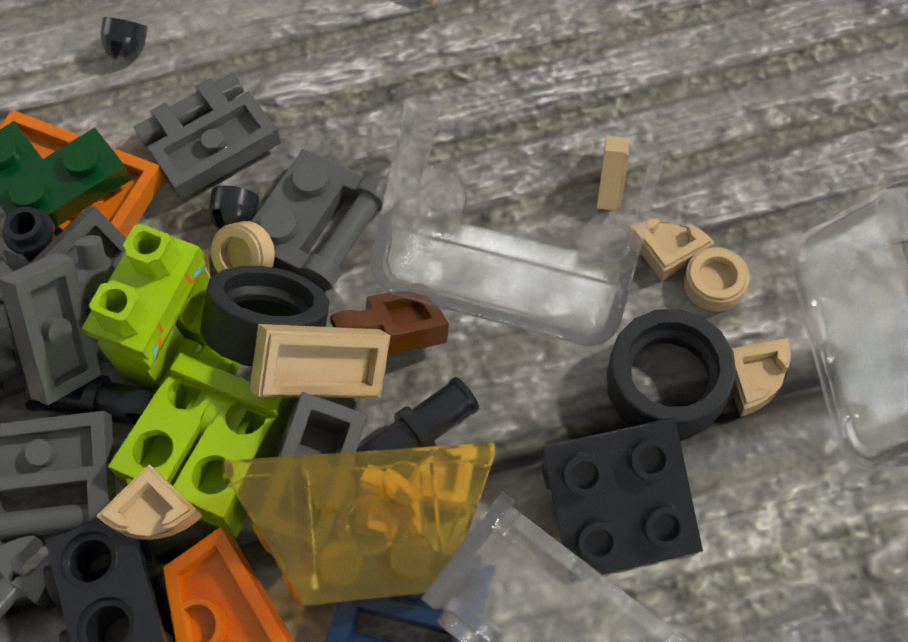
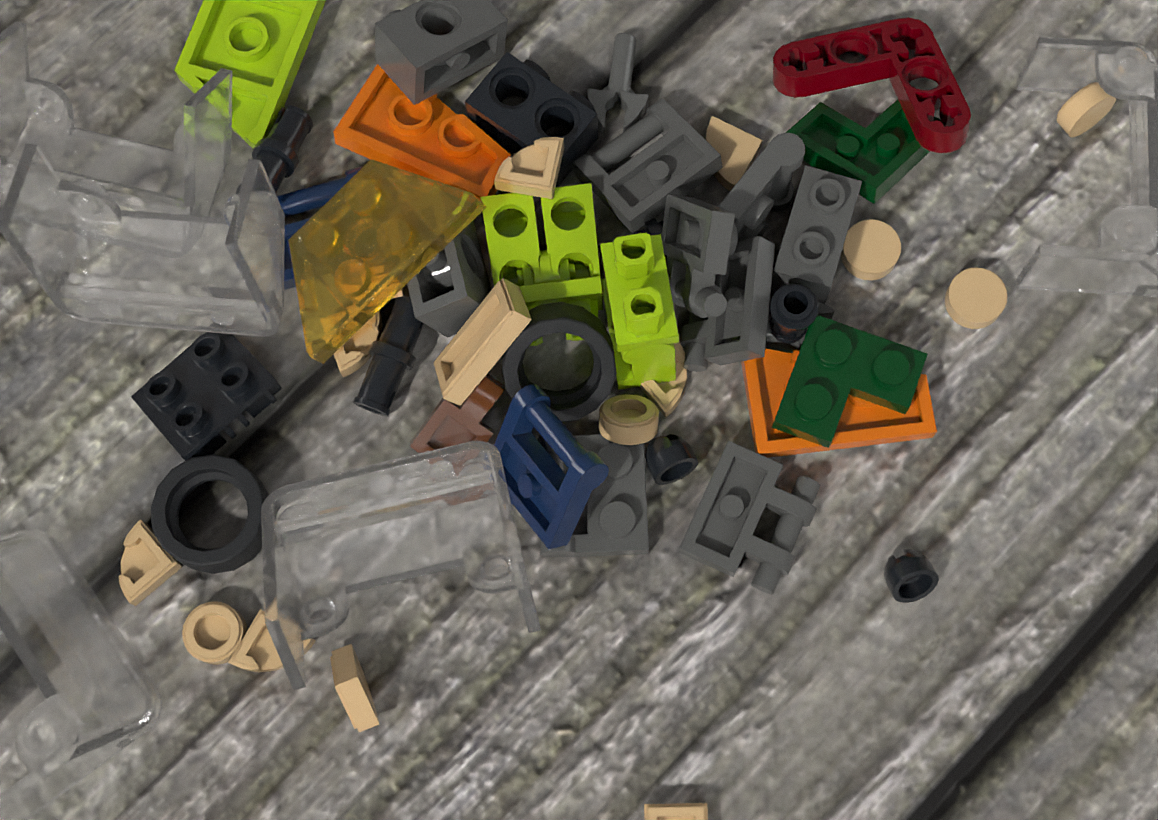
camera: 150 degrees right, 10 degrees up
none -> dark blue plate [485,384,609,550]

